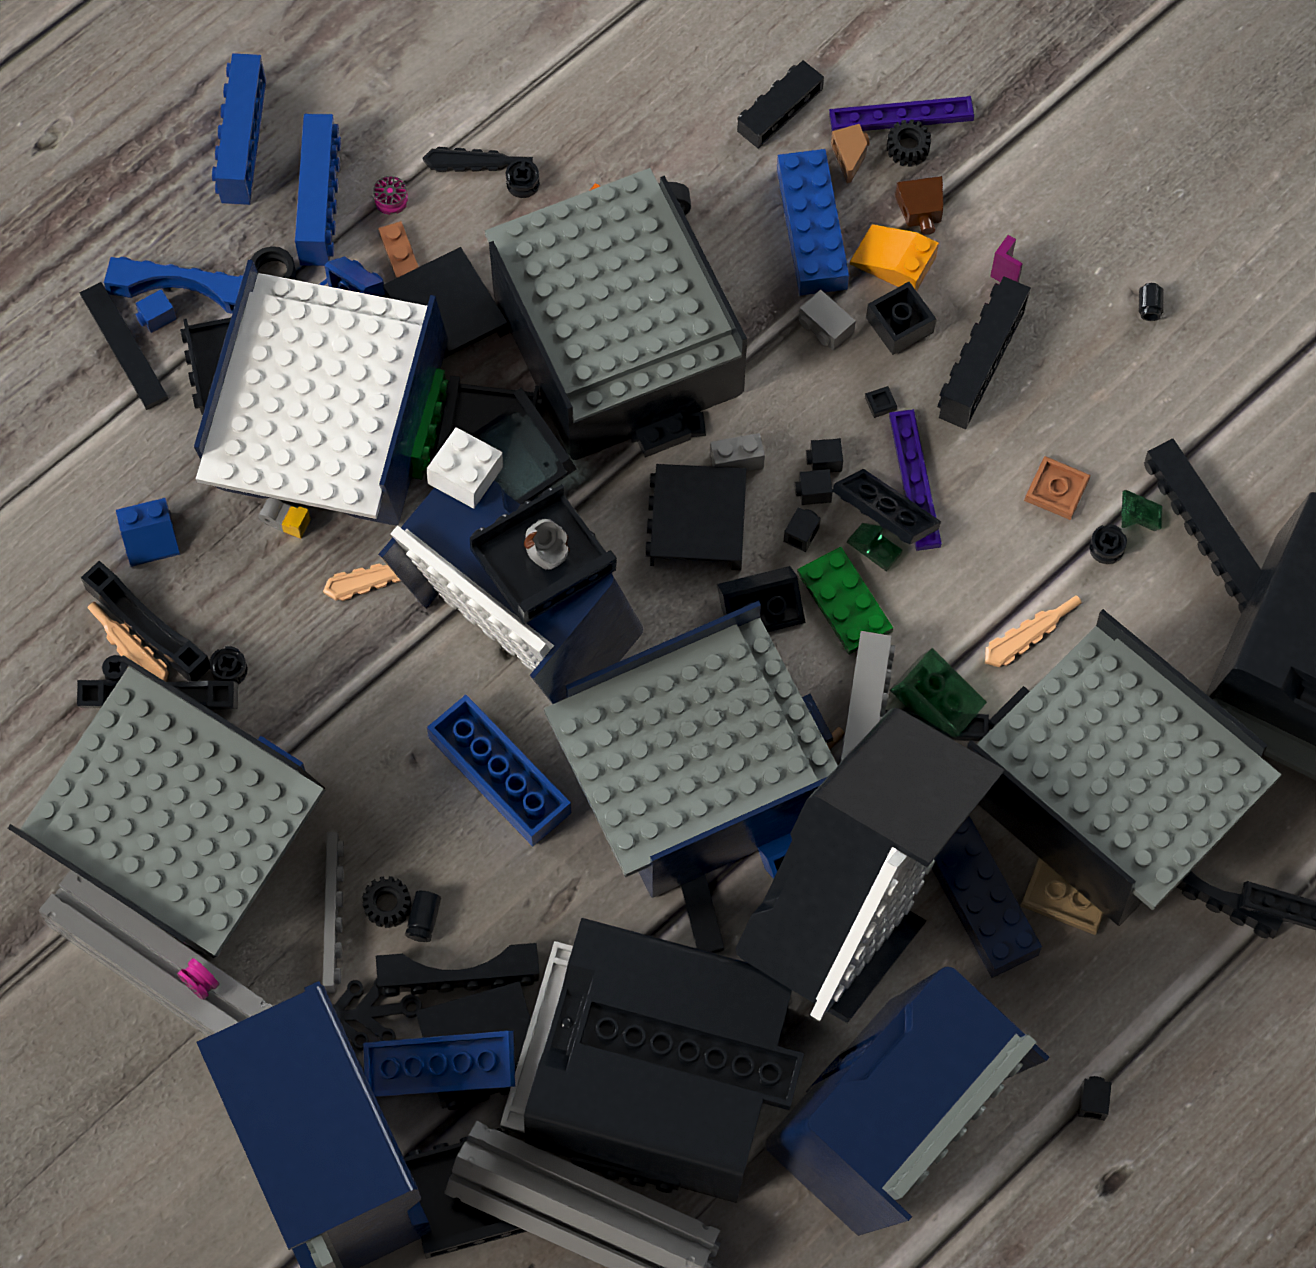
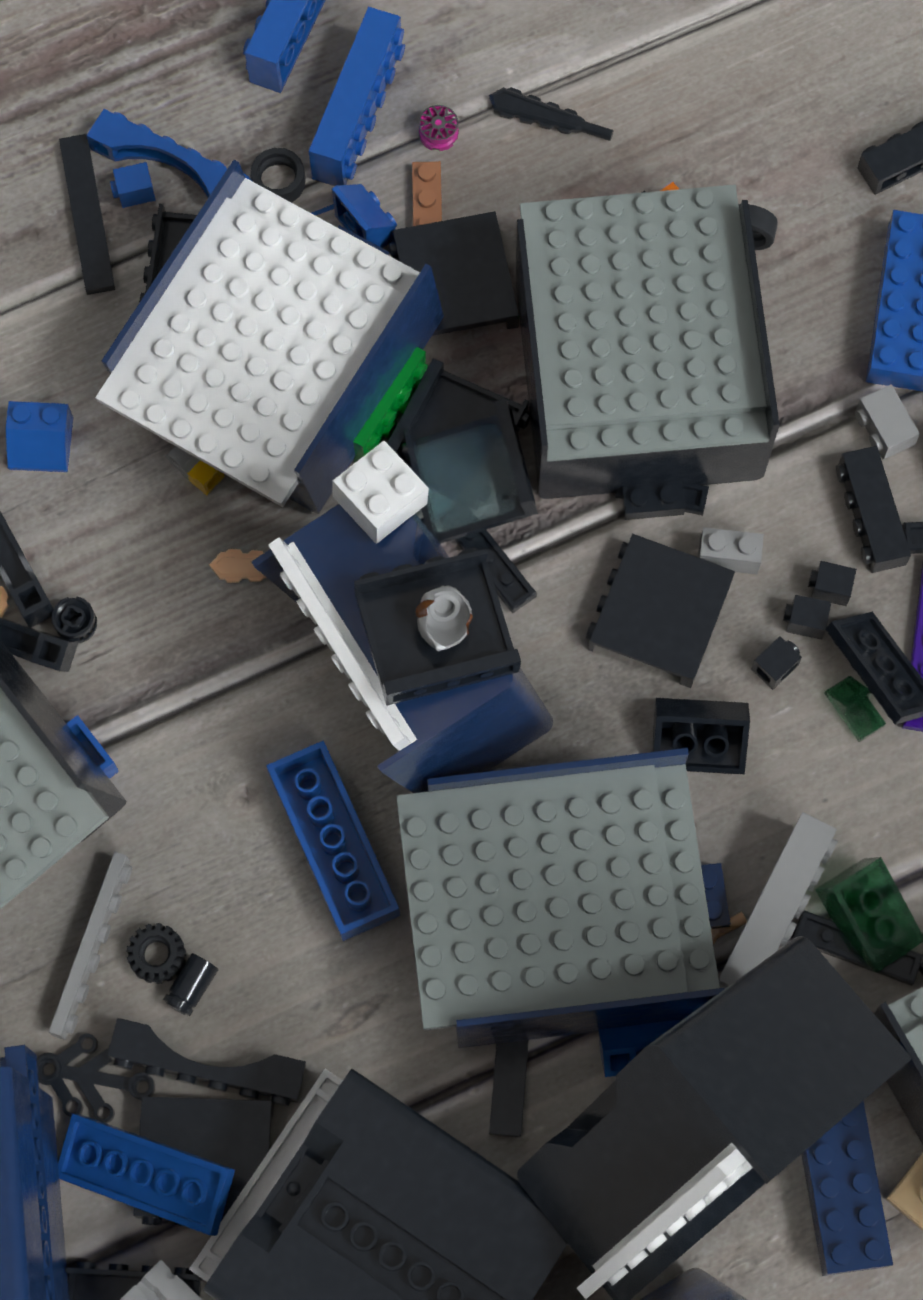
camera: 20 degrees right, 5 degrees up
black wheel [505,159,540,198] -> none
green plate [797,547,893,655] -> none
none -> black brick [836,446,911,573]

